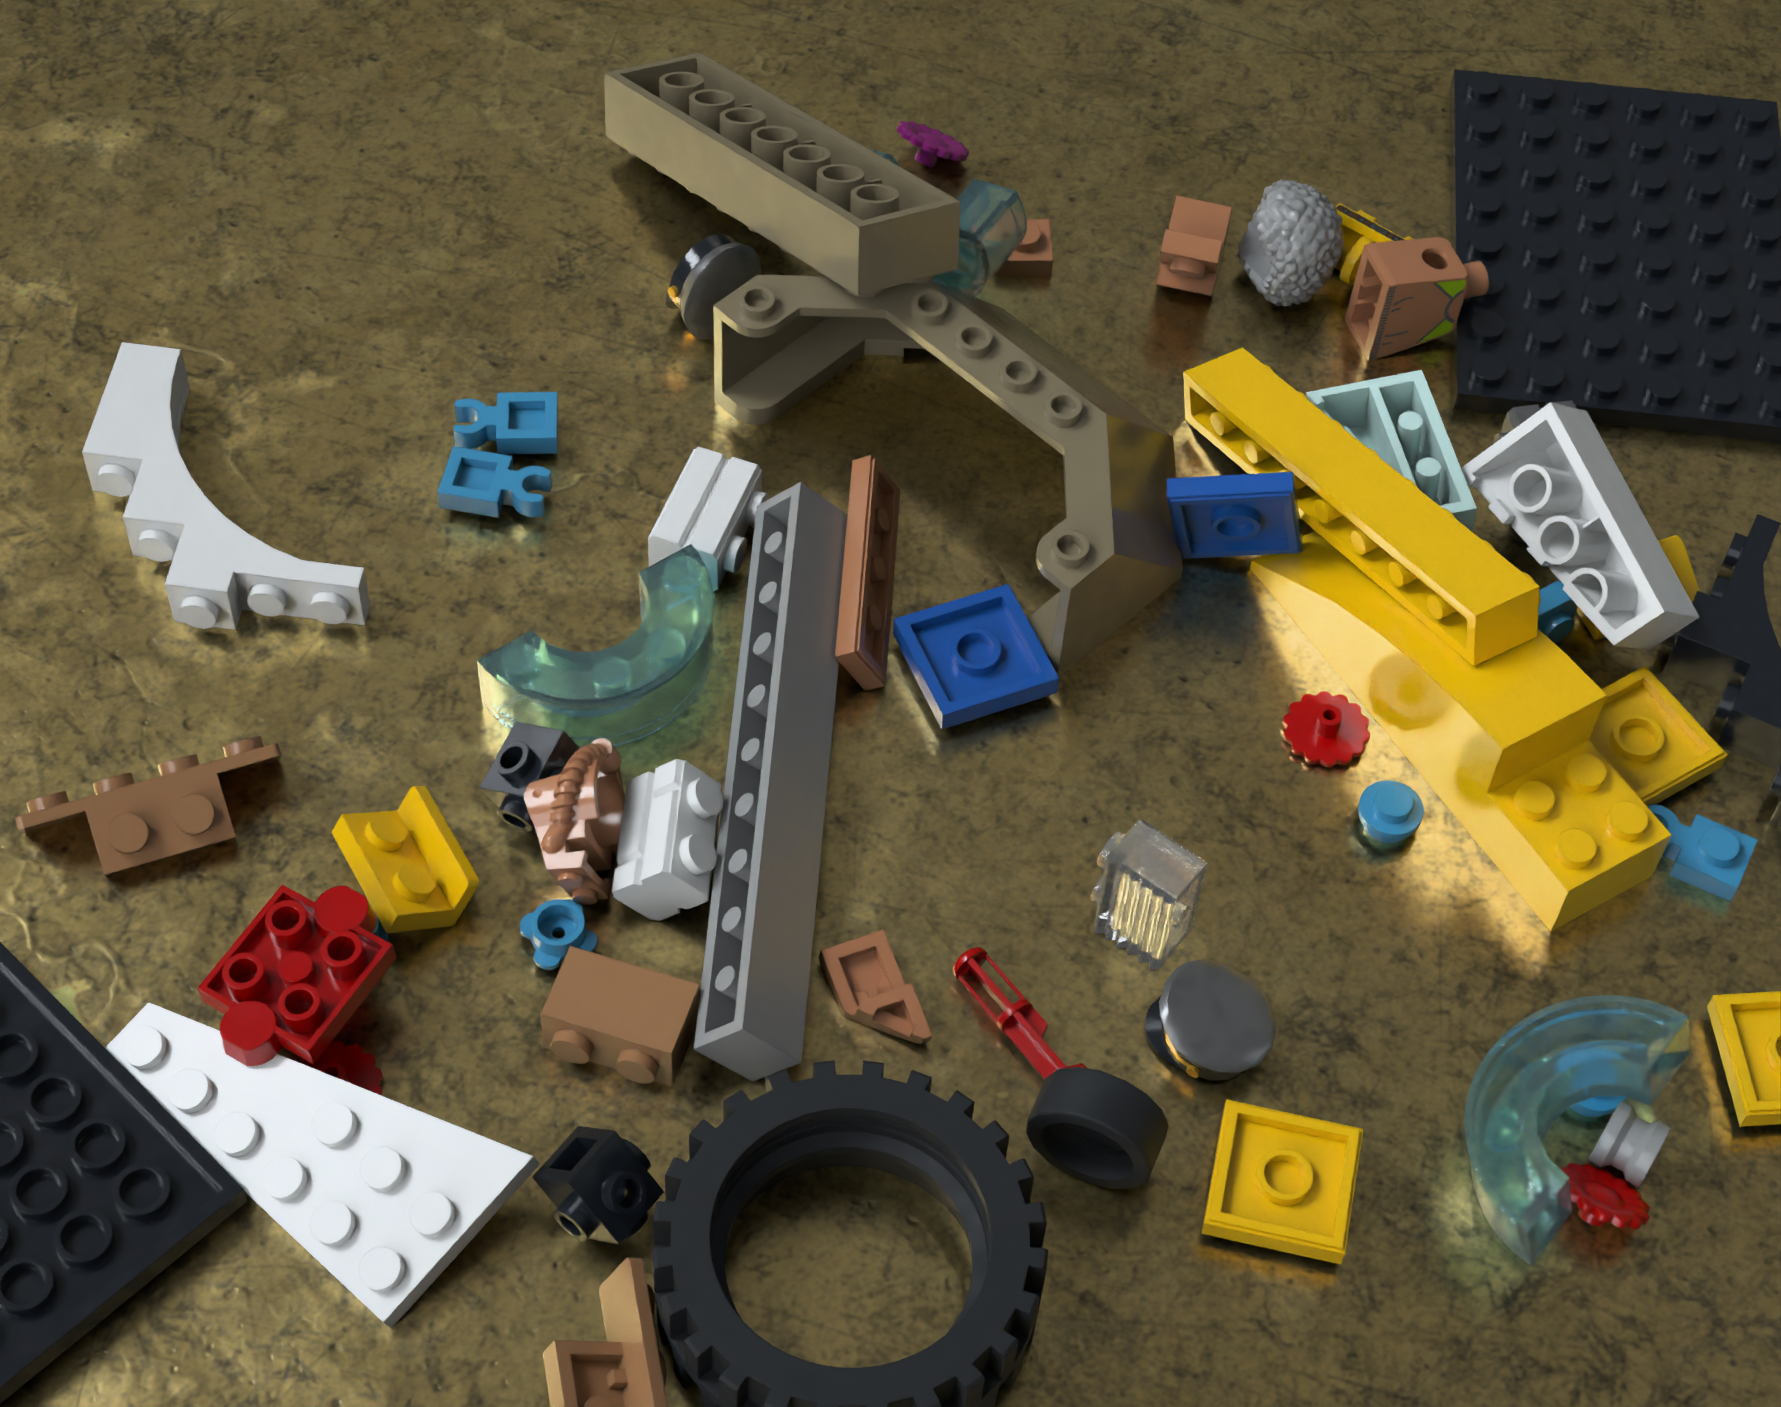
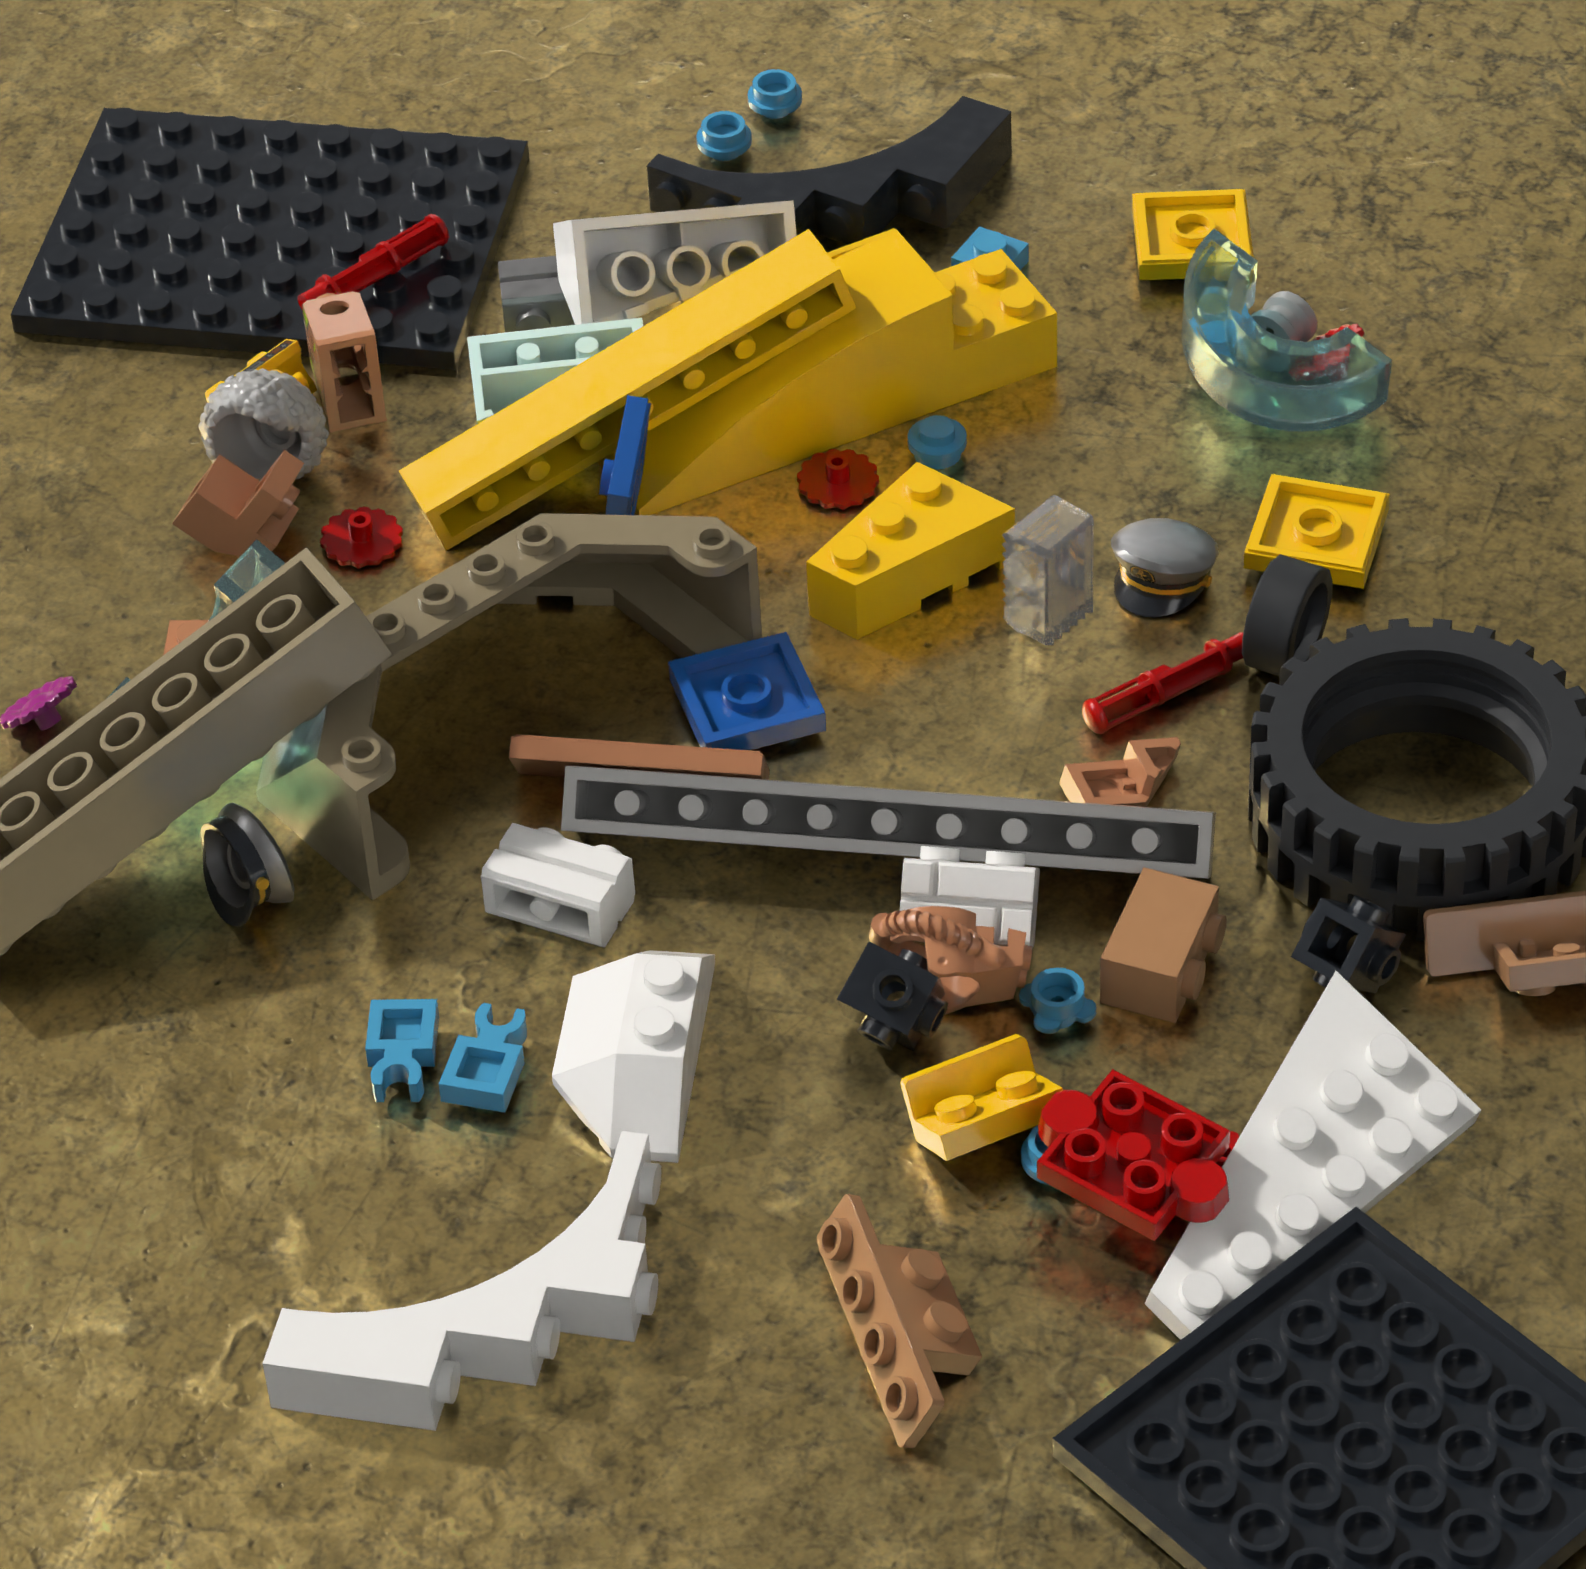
camera: 80 degrees left, 10 degrees down
clear light blue brick [477,544,714,748] -> none
none -> red piece [298,214,449,311]
none -> red piece [320,506,403,569]
none -> white wedge [552,950,715,1163]
none -> yellow wedge [806,462,1016,640]

